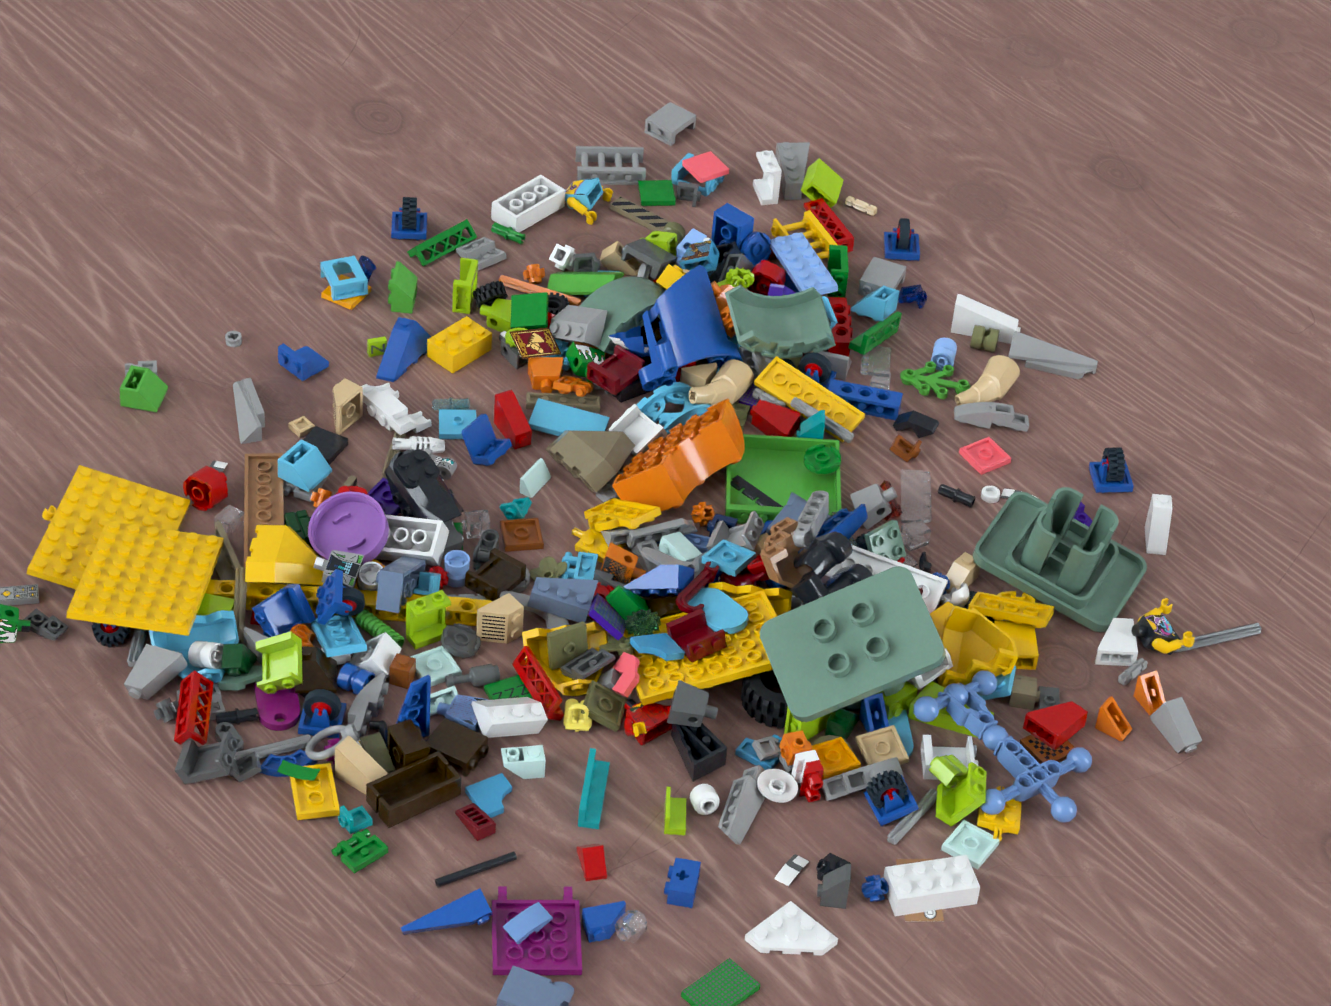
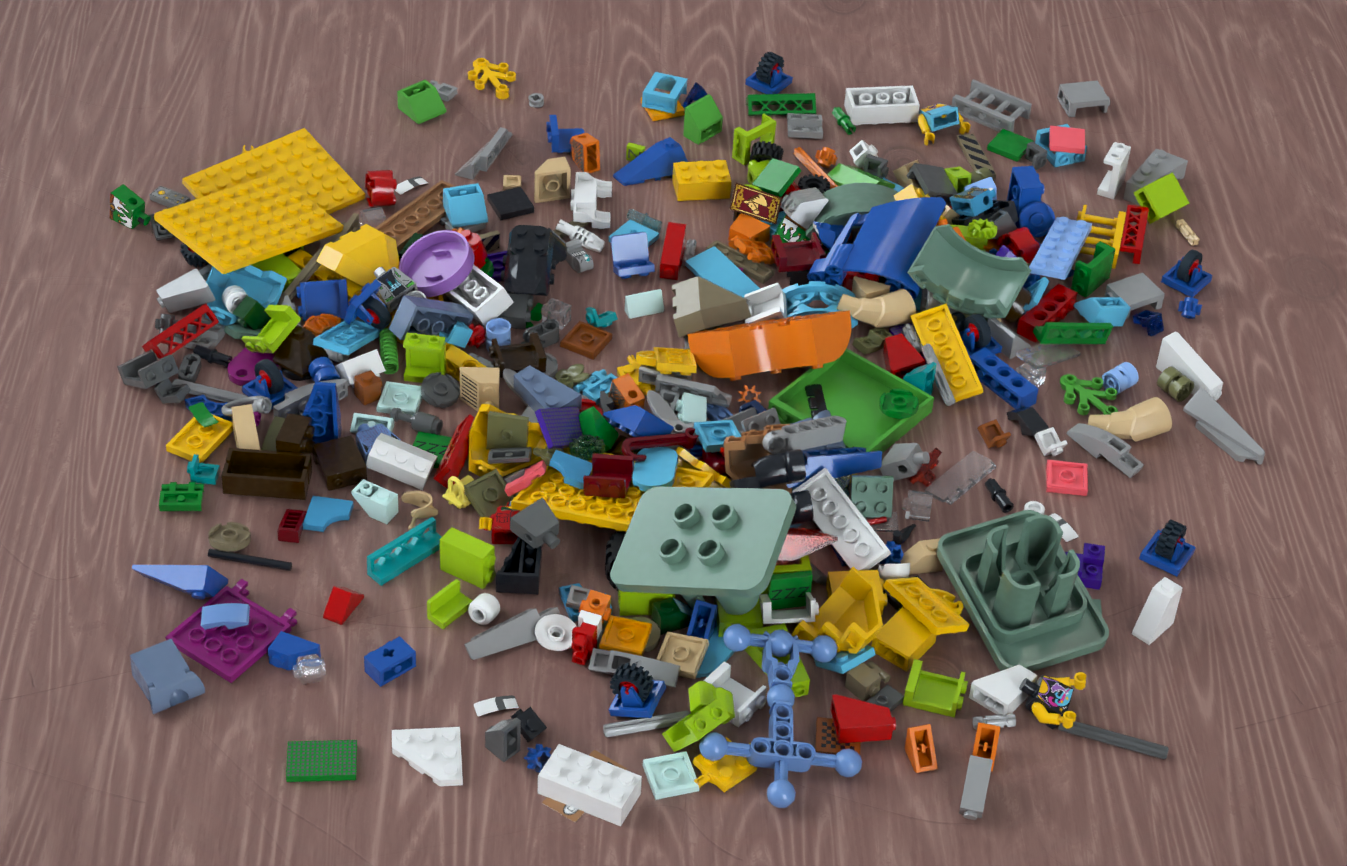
camera: 40 degrees right, 0 degrees up
none -> dark tan tile [208,522,251,552]
none -> tan helmet [401,491,438,530]
none -> lime brick [440,527,496,589]
none -> yellow plant [468,58,516,99]
none -> orange torso [570,133,600,173]
none -> lime panel [903,659,968,718]
none -> white bracket [1034,427,1068,456]
none -> blue gear [1178,297,1202,319]

